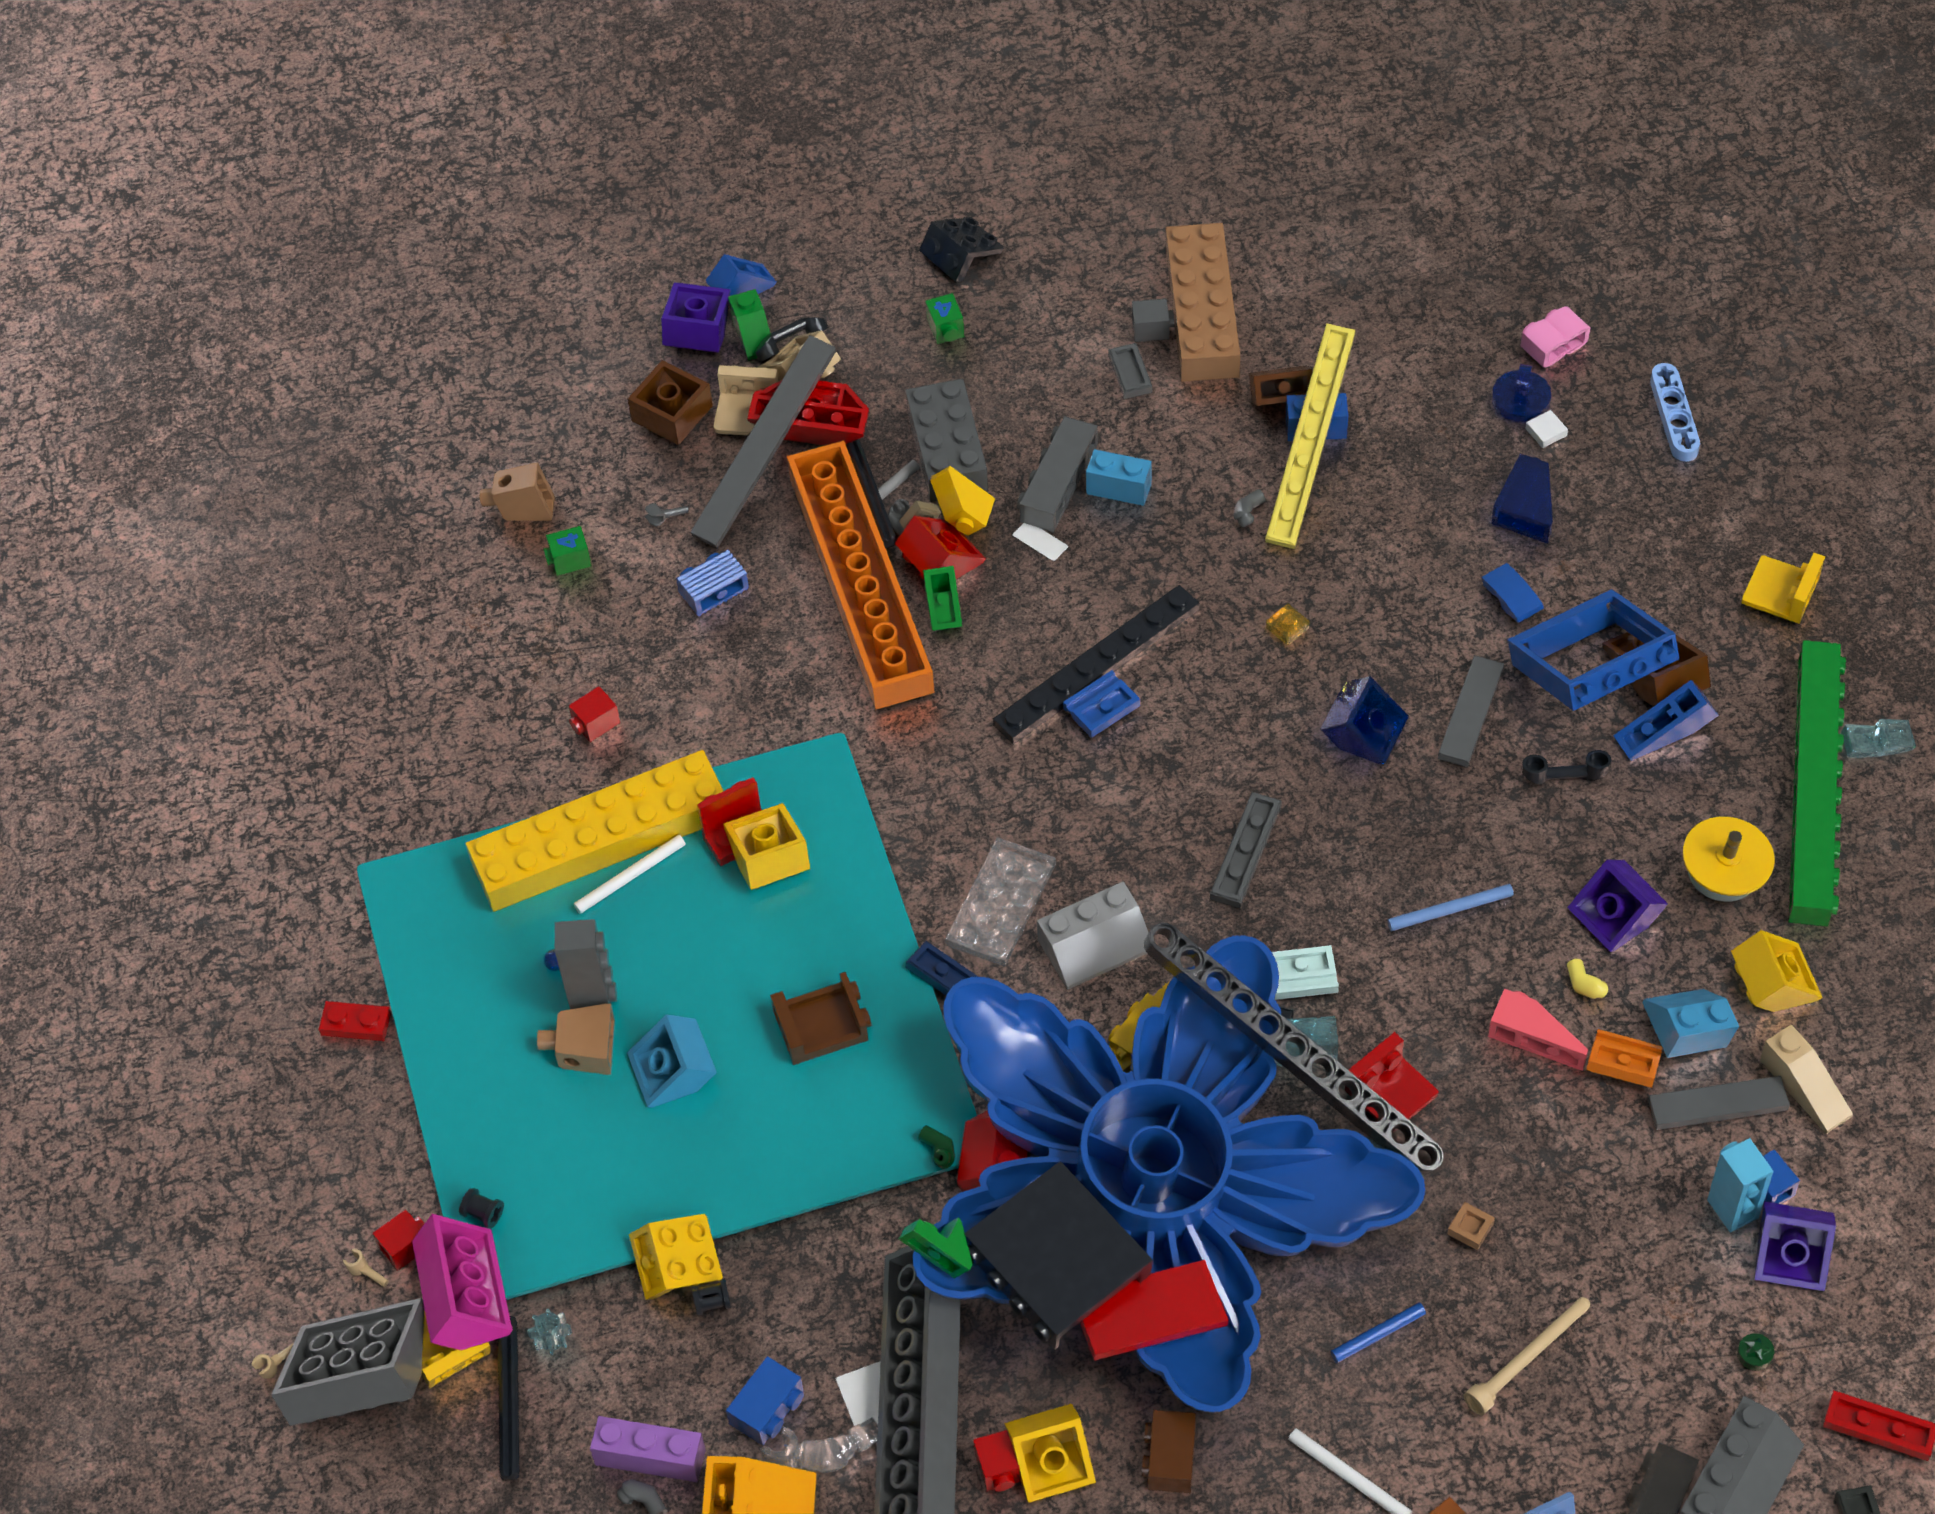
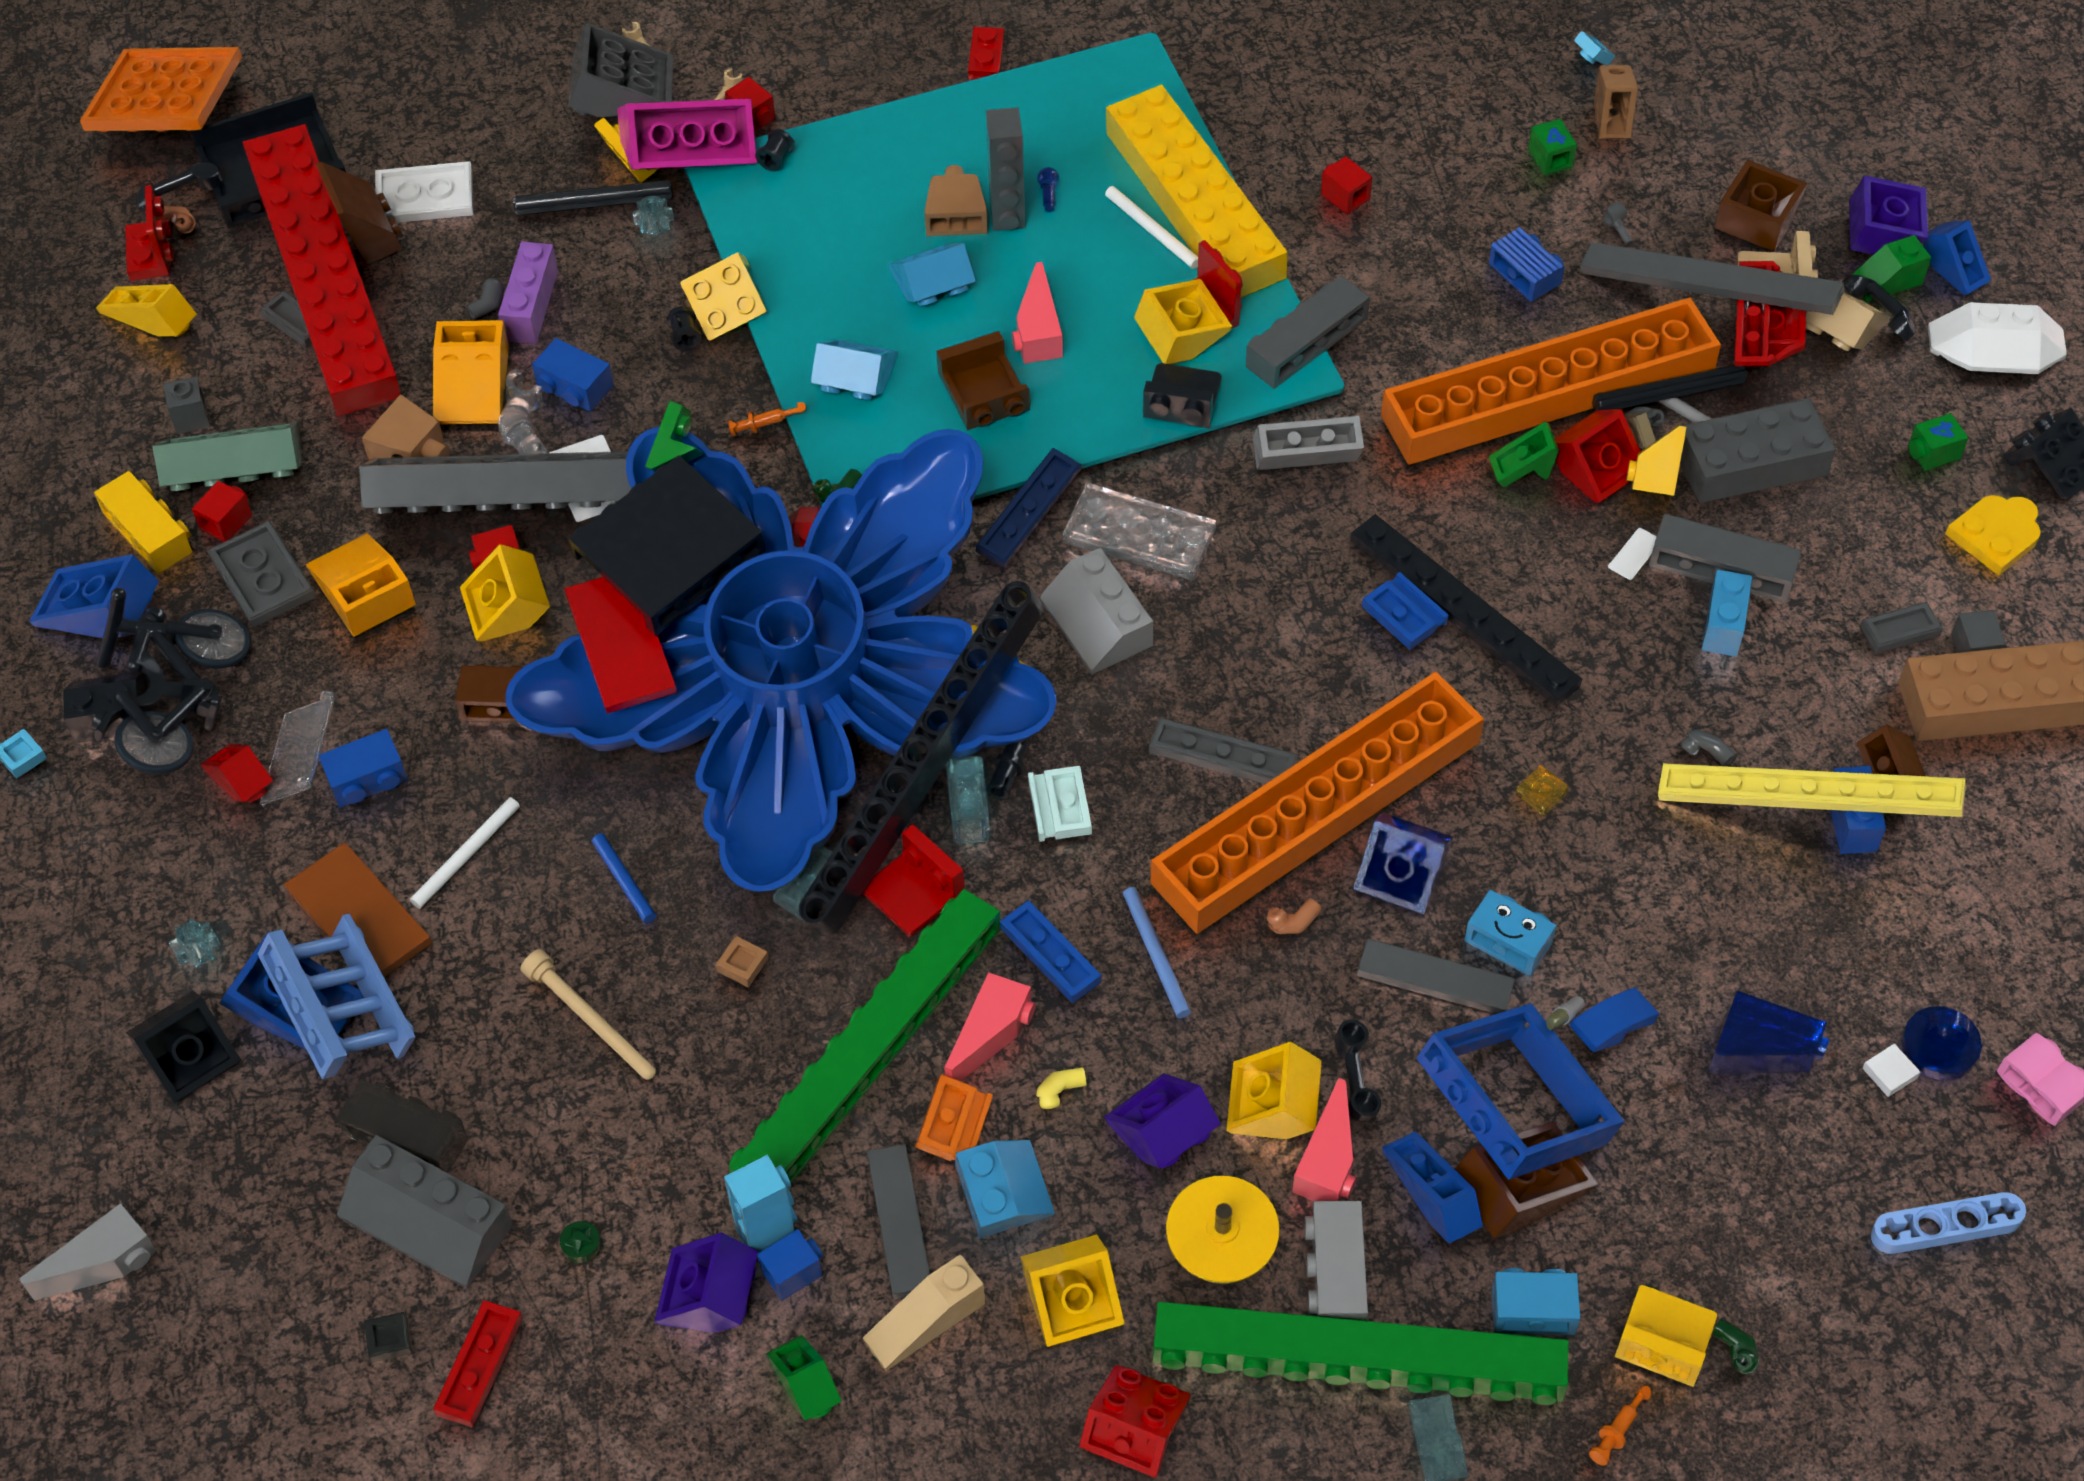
camera: 85 degrees right, 0 degrees up
none -> orange piece [728,402,806,437]
none -> green brick [729,889,1001,1183]
none -> green slope [765,1335,842,1421]
none -> slope [811,339,898,400]
none -> blue plate [1000,900,1102,1004]
none -> coral slope [1011,262,1063,364]
none -> red bracket [1079,1365,1191,1478]
none -> black bracket [1143,363,1222,428]
none -> orange brick [1150,671,1484,934]
none -> yellow slope [1226,1041,1322,1139]
none -> dark grey brick [1246,275,1370,389]
none -> light grey brick [1252,416,1364,470]
none -> nougat arm [1266,898,1322,934]
none -> coral slope [1292,1078,1357,1201]
none -> light grey brick [1304,1201,1368,1321]
none -> dark azure brick [1464,890,1557,977]
none -> dark azure brick [1491,1268,1580,1335]
none -> piece [1546,996,1585,1030]
none -> medium azure plate [1574,31,1616,65]
none -> orange piece [1589,1386,1651,1466]
none -> dark green arm [1712,1318,1759,1374]
none -> white wedge [1928,302,2067,374]
none -> yellow plate [1945,495,2041,576]

